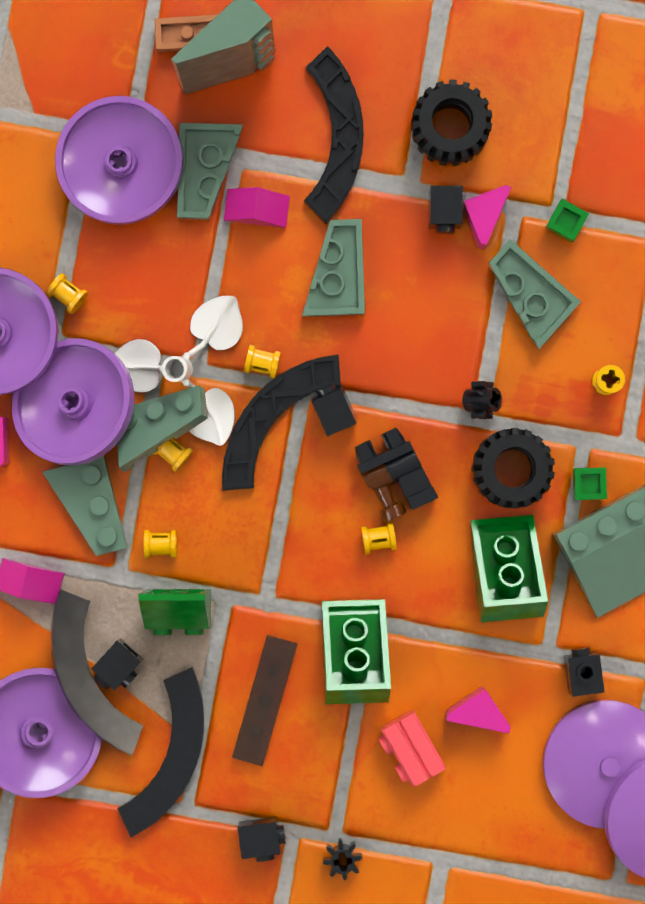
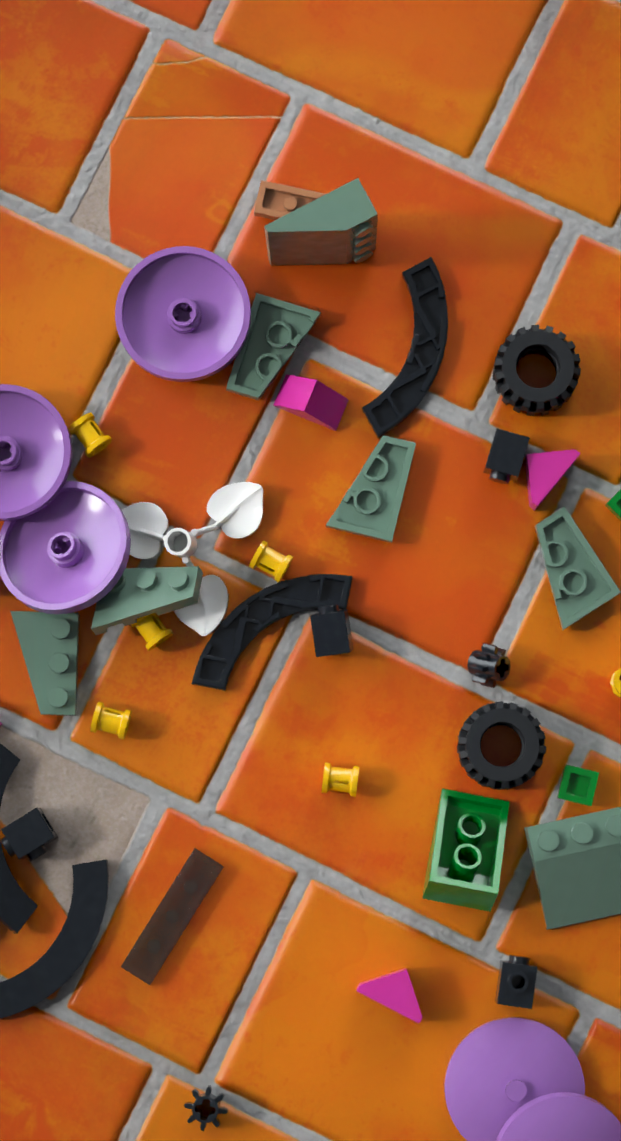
camera: 25 degrees right, 5 degrees down
green slope [138,589,211,635] -> none
black brick [238,816,286,862] -> none
green slope [322,599,391,704] -> none
black hips [354,428,439,523] -> none
coral brick [378,710,446,787] -> none

